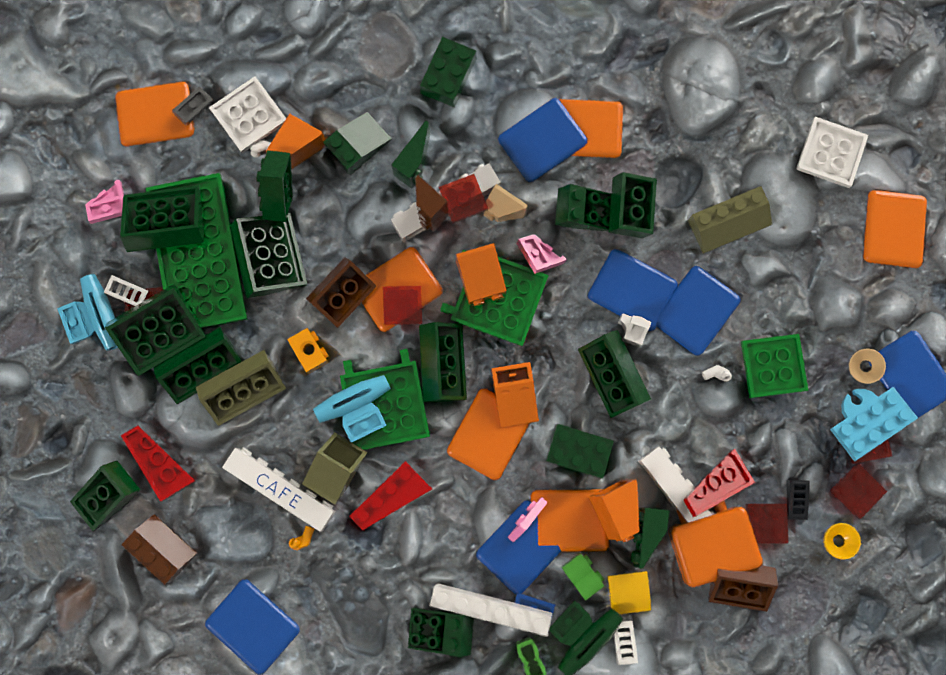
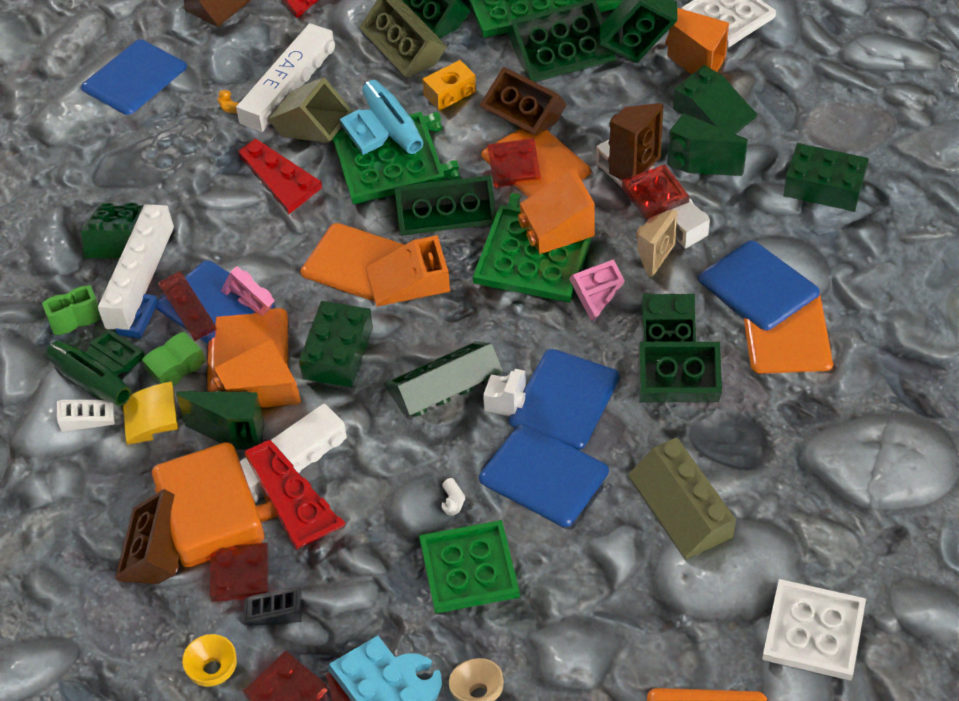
camera: 90 degrees right, 30 degrees down
none -> clear red plate [158,271,217,342]

